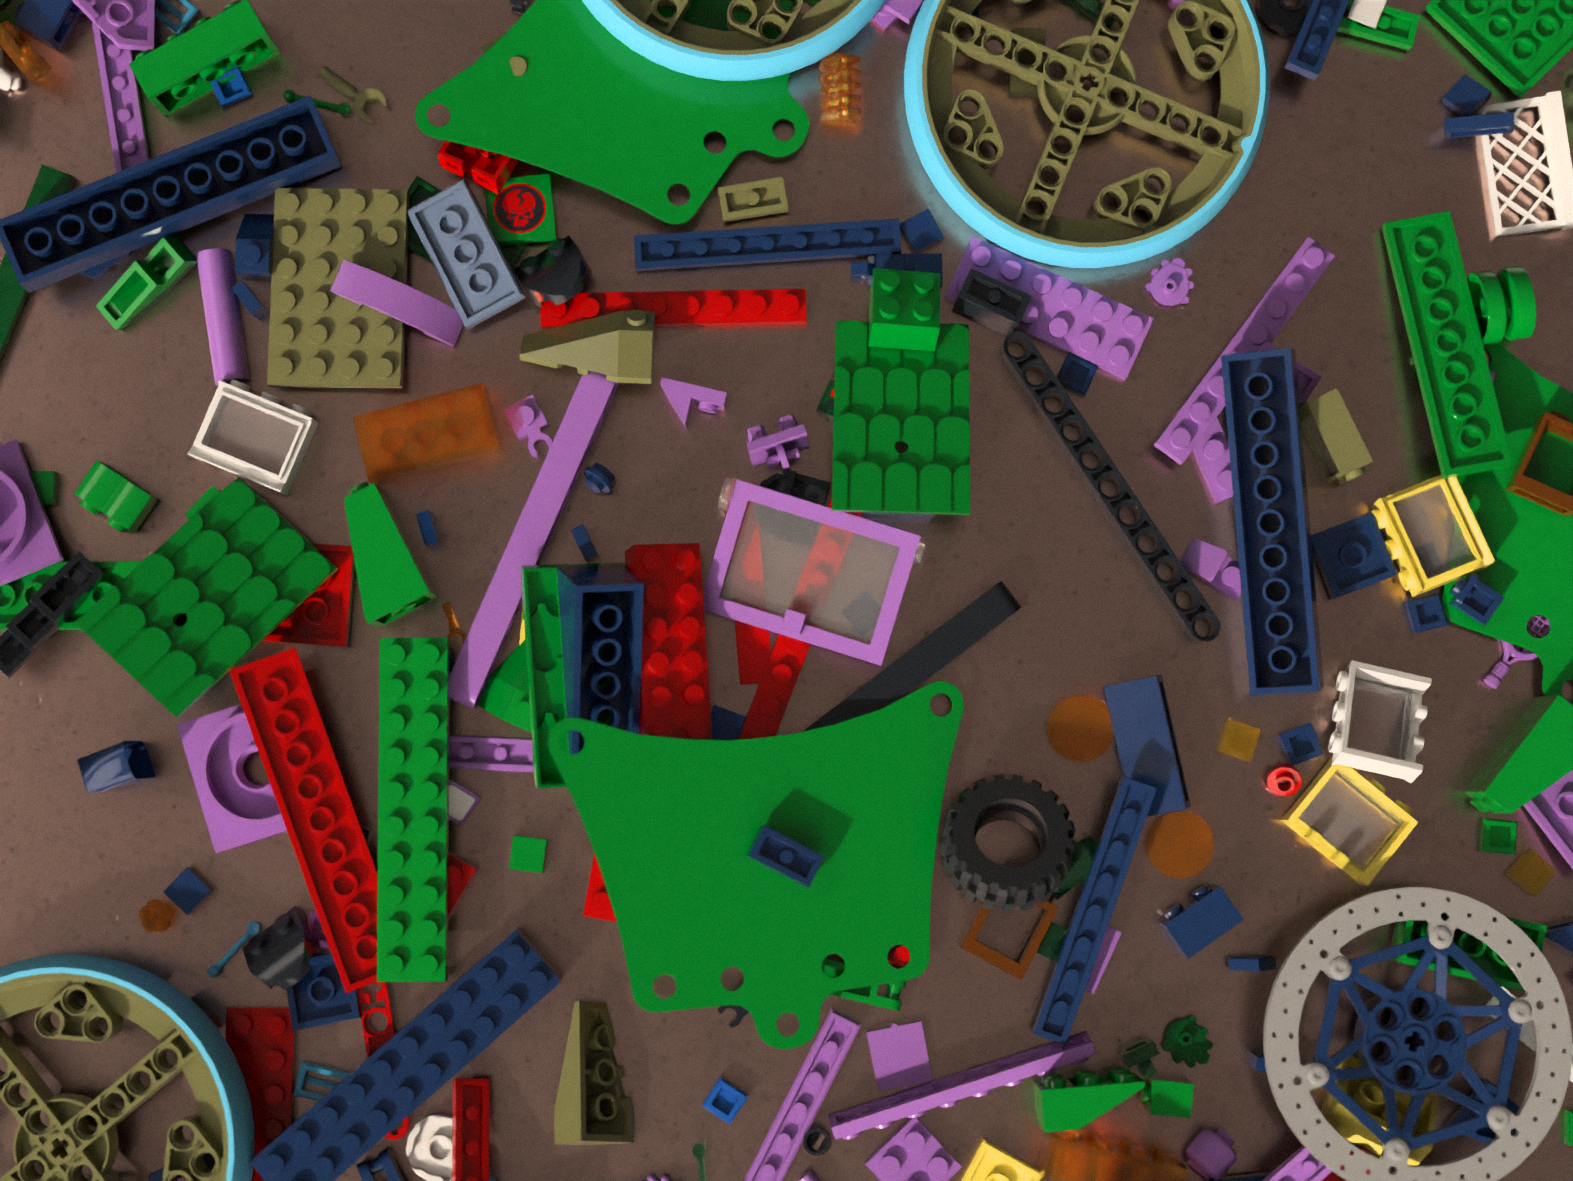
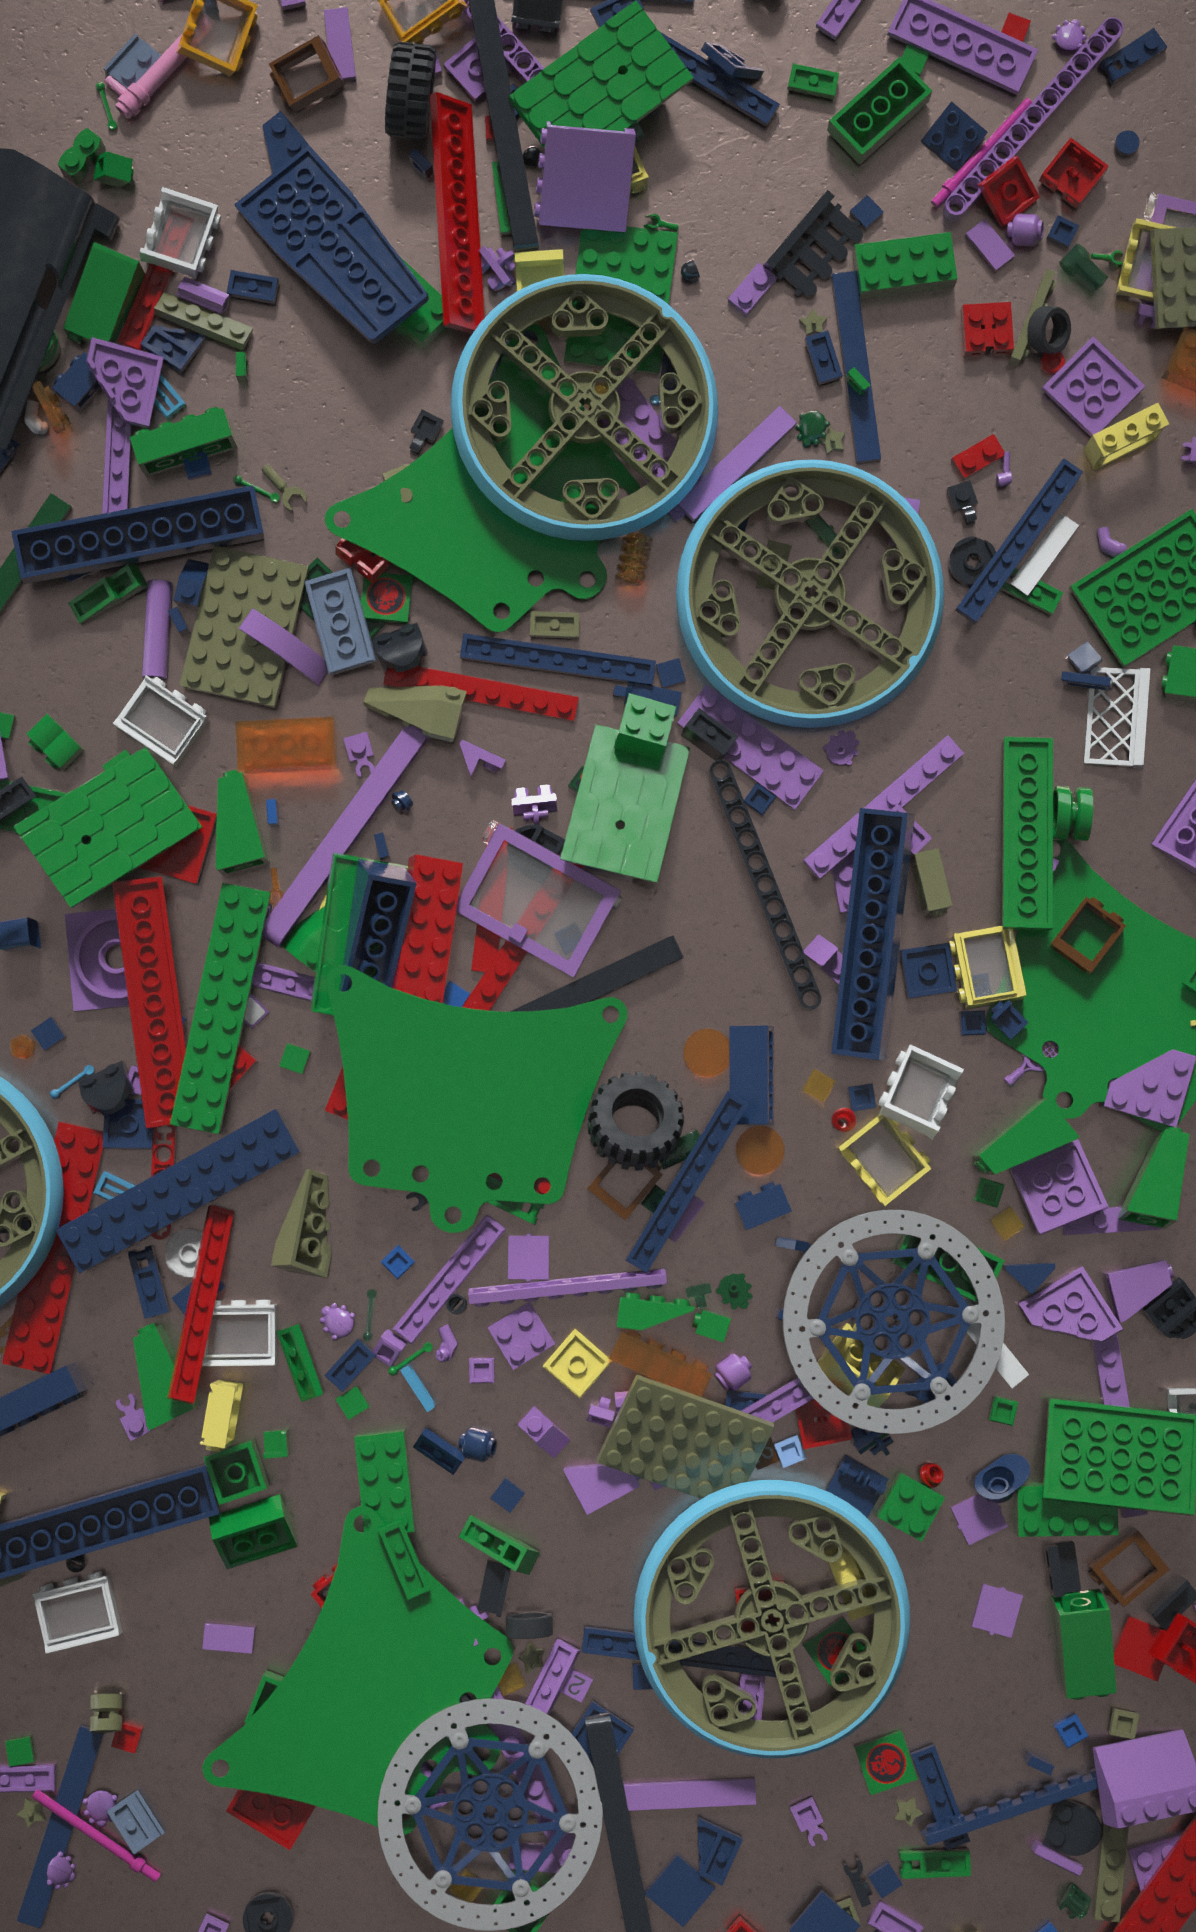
camera: 10 degrees right, 0 degrees up
dark blue plate [746,825,824,888] -> none

